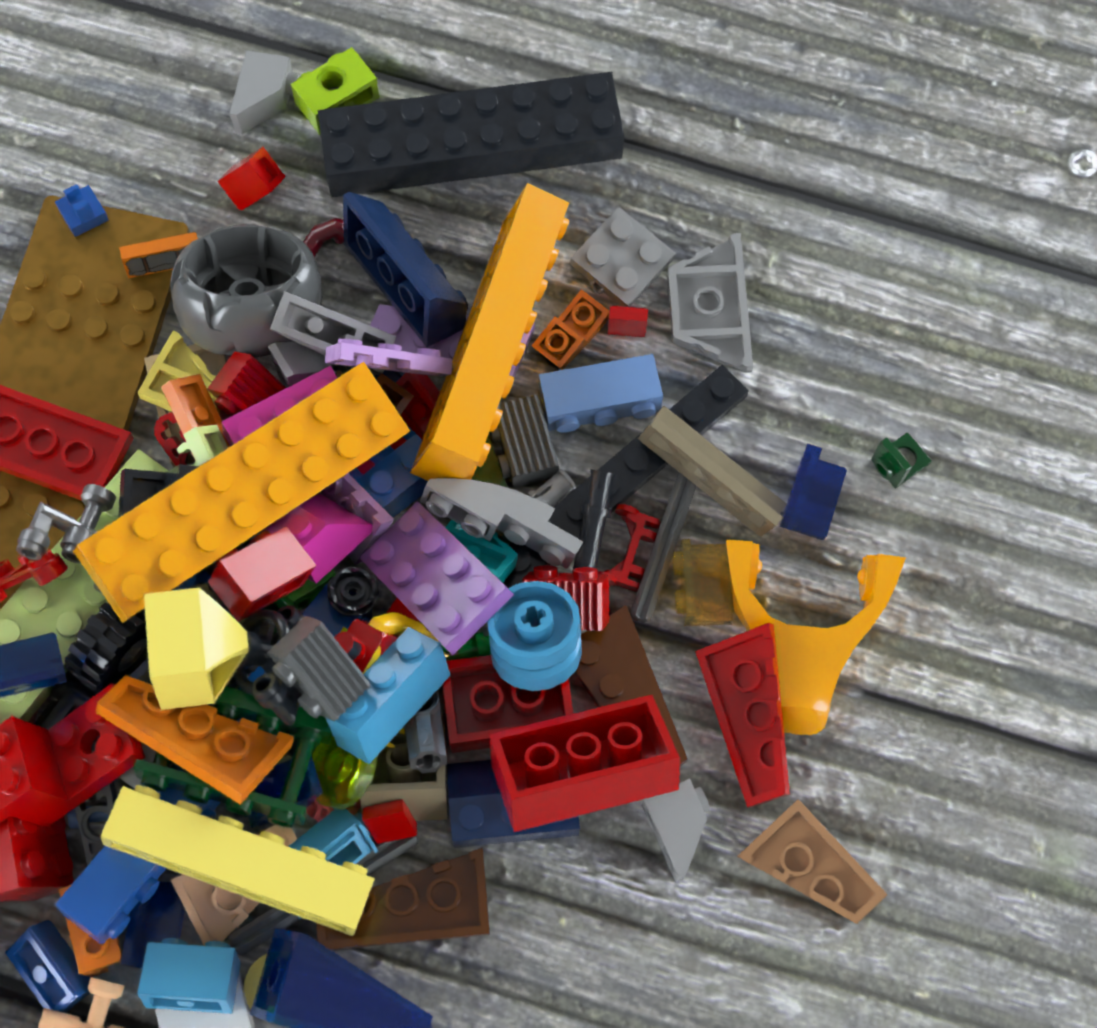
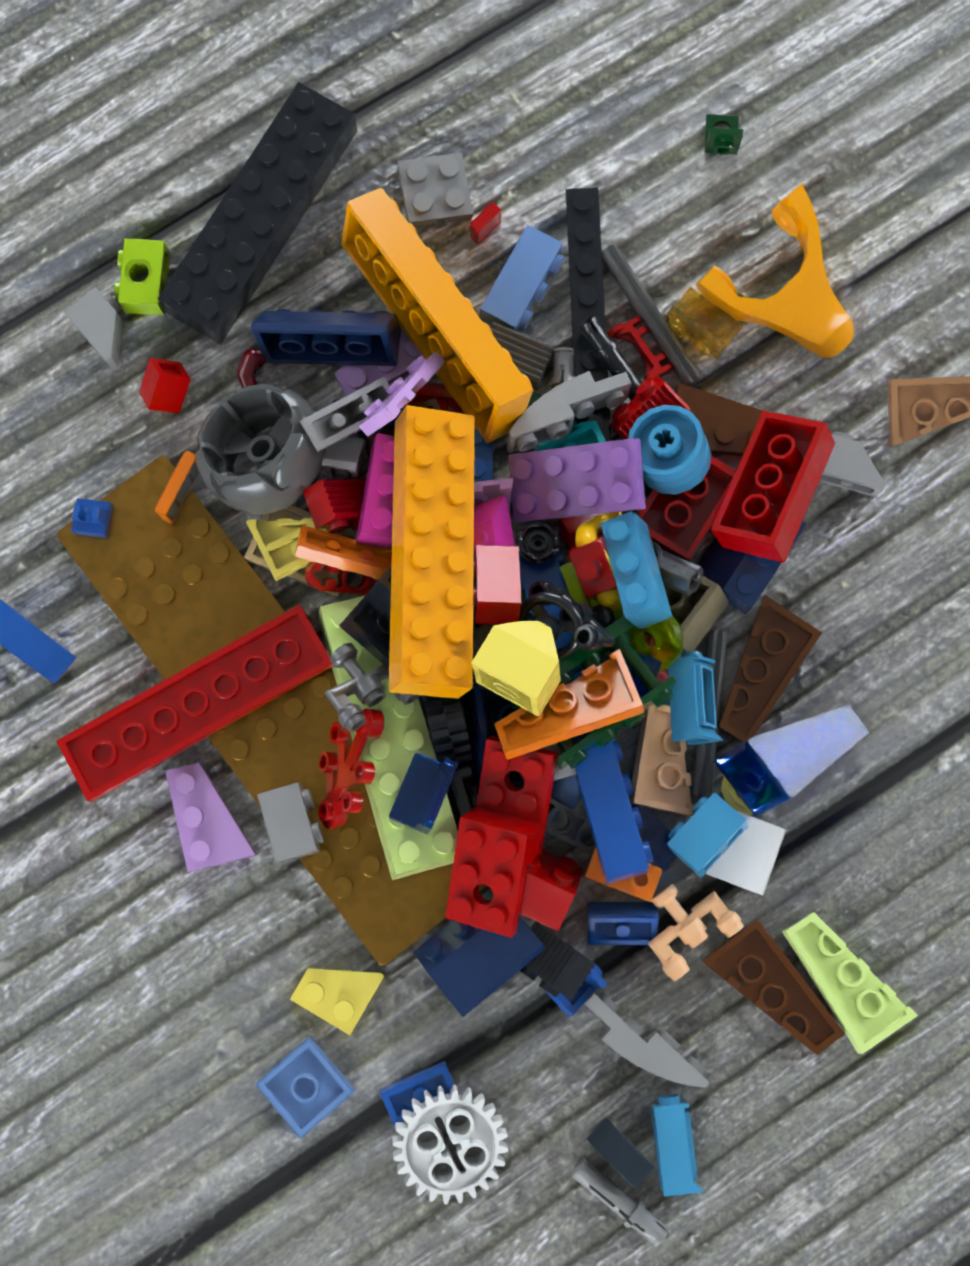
camera: 50 degrees left, 10 degrees up
light yellow brick [101,785,375,936] -> none
yellowish green tile [177,425,228,466] -> none
dark grey brick [268,616,371,721] -> none
red tile [362,799,417,844] -> none
orange slope [532,289,609,370] -> none
dark tan fence [637,406,787,537] -> none
light grey wing [667,233,753,373] -> none
red wing [695,622,790,808] -> none
clear blue panel [780,443,847,540] -> none

